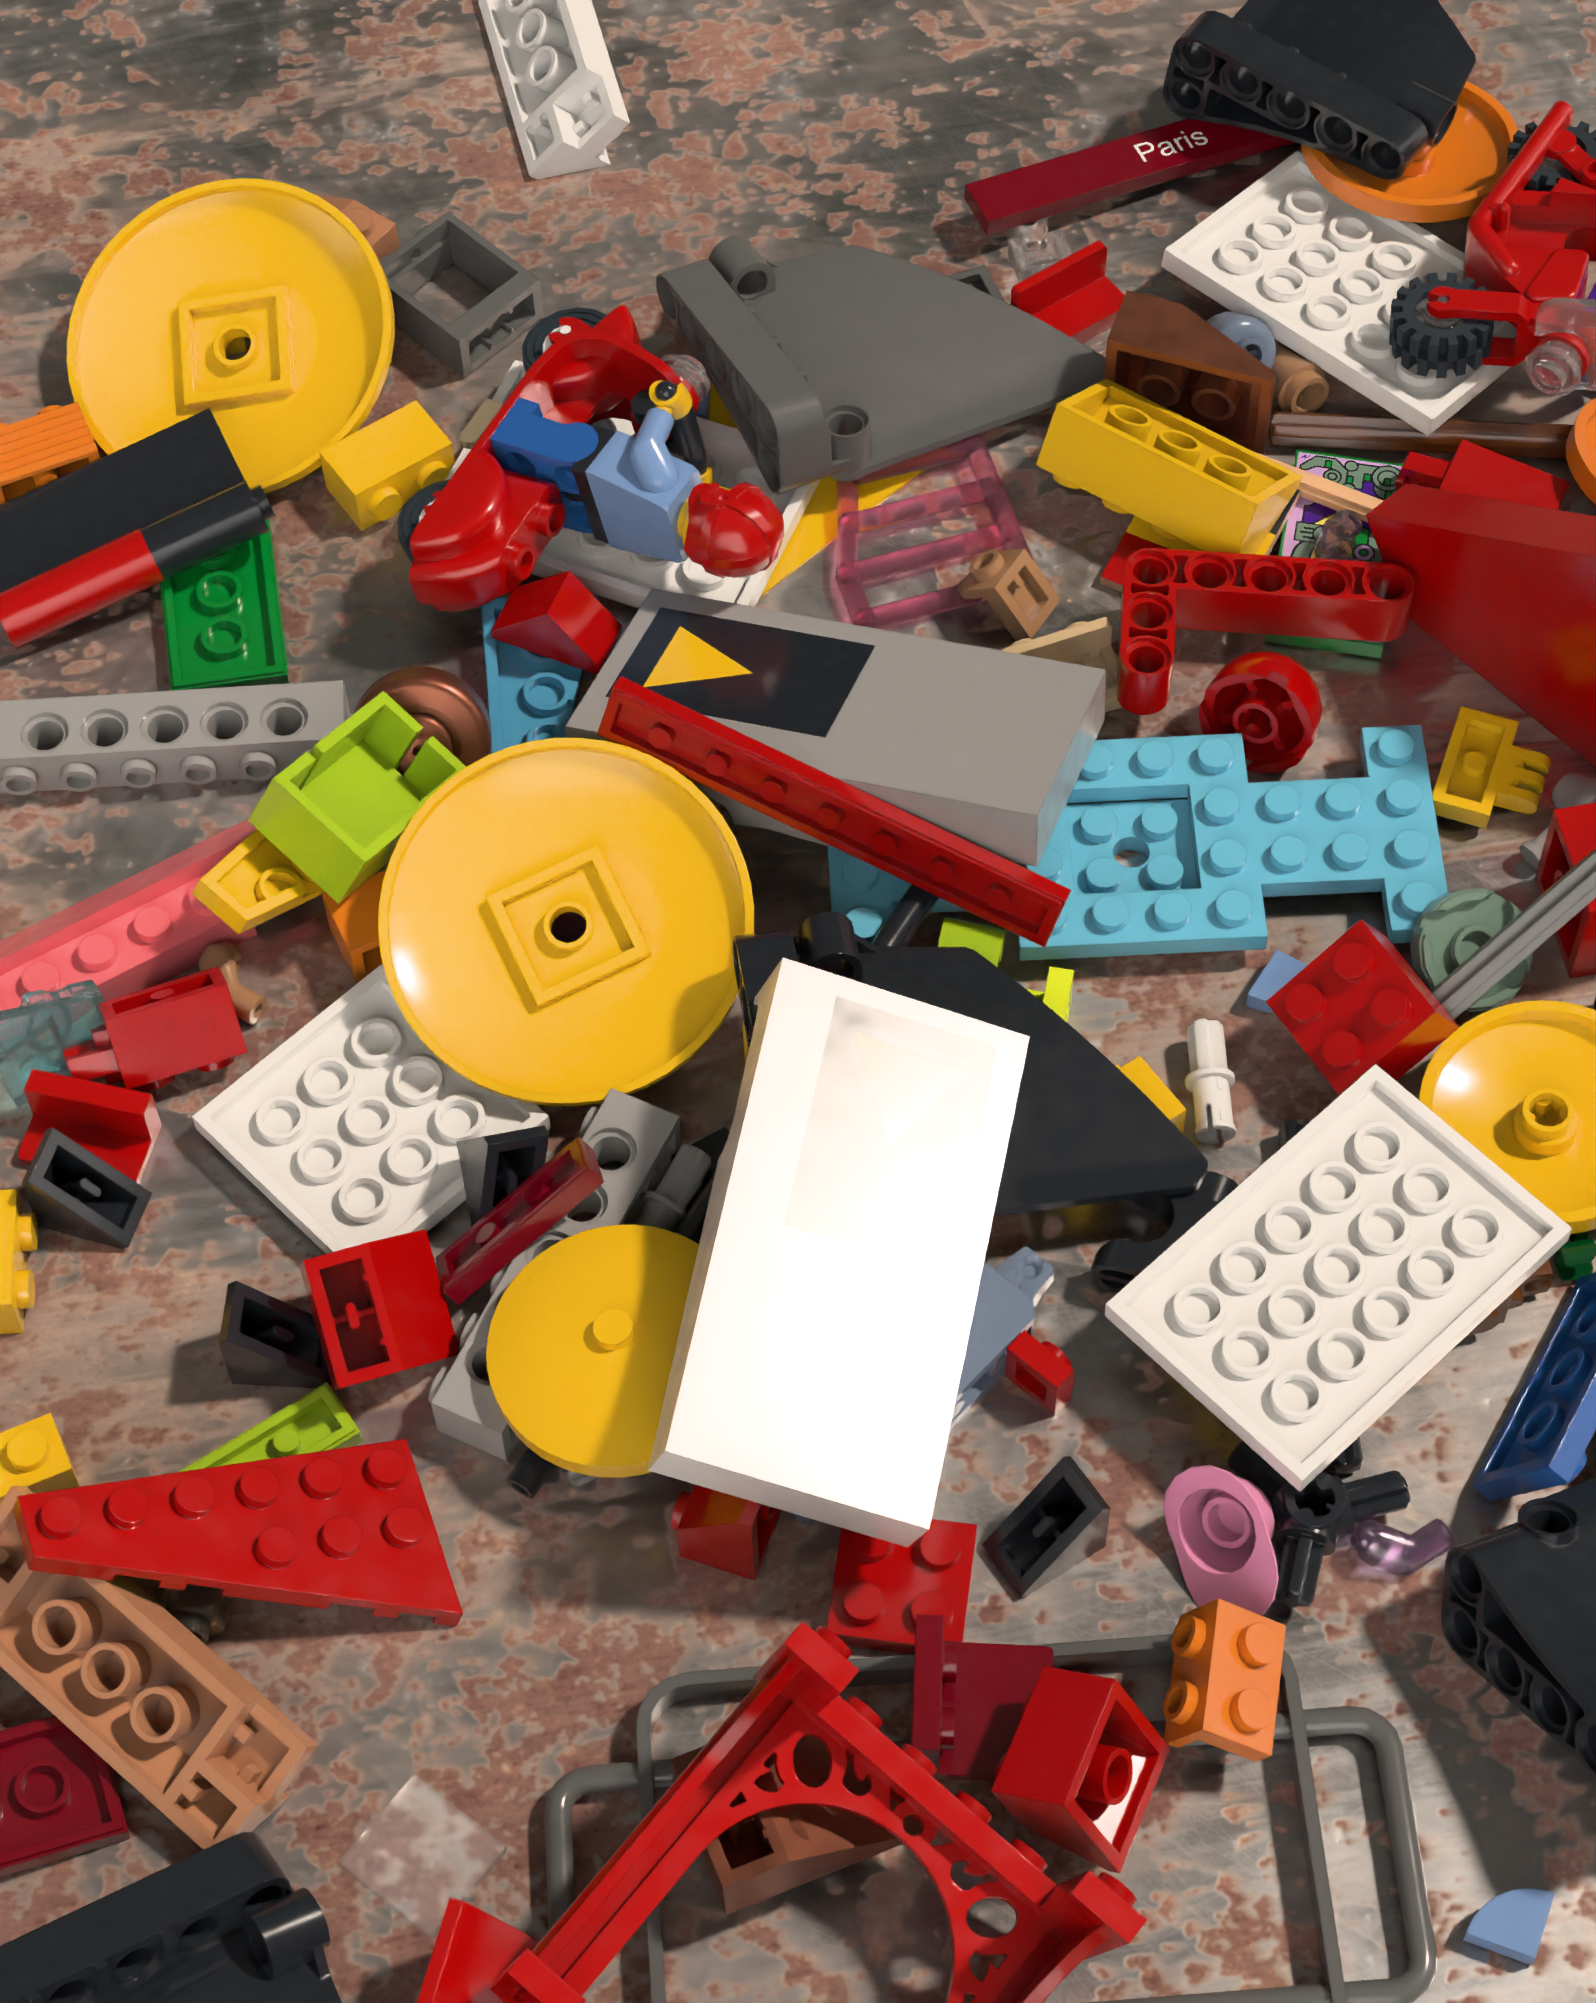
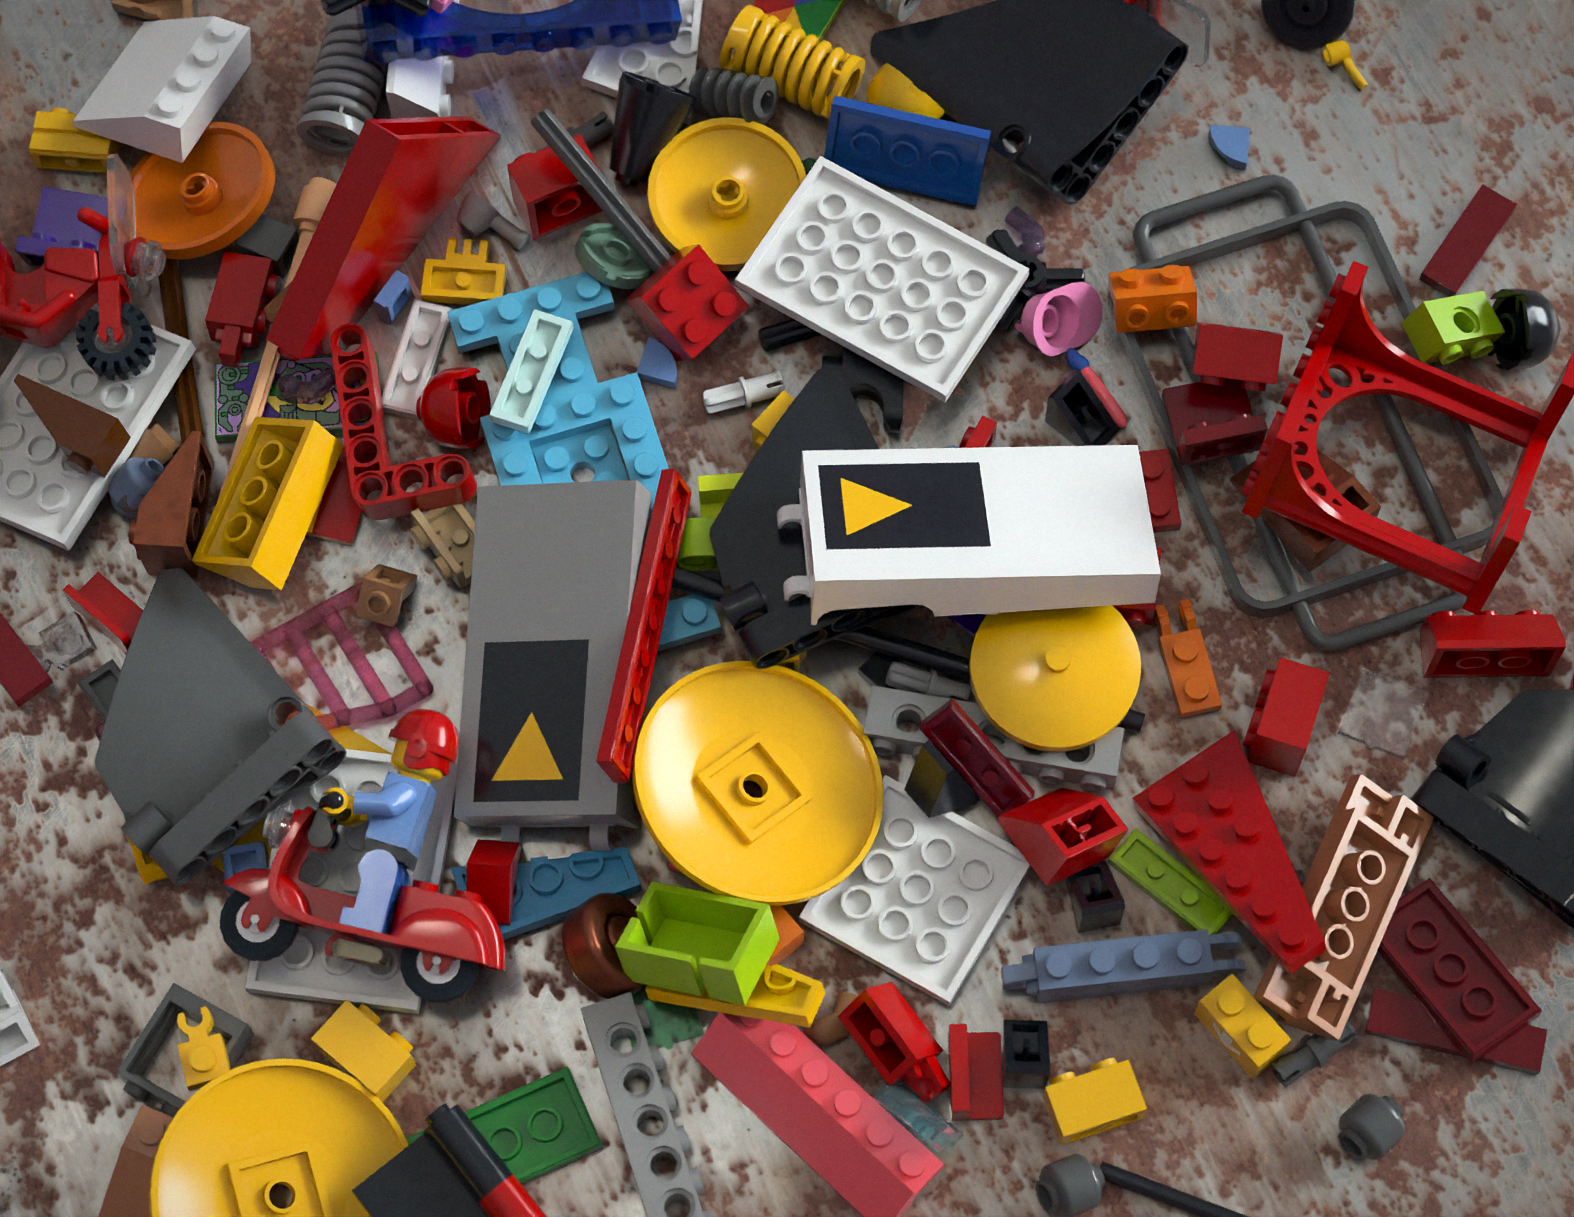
camera: 105 degrees left, 10 degrees up
none -> reddish brown slope [13,374,131,478]
none -> yellow plate [177,1006,231,1091]
none -> medium blue tile [373,270,413,325]
none -> white tile [382,299,453,421]
none -> light aqua plate [489,309,573,434]
none -> sand blue hinge [1001,929,1246,1003]
none -> coral piece [1066,348,1127,429]
none -> orange hinge [1154,599,1222,719]
none -> red brick [1243,657,1330,777]

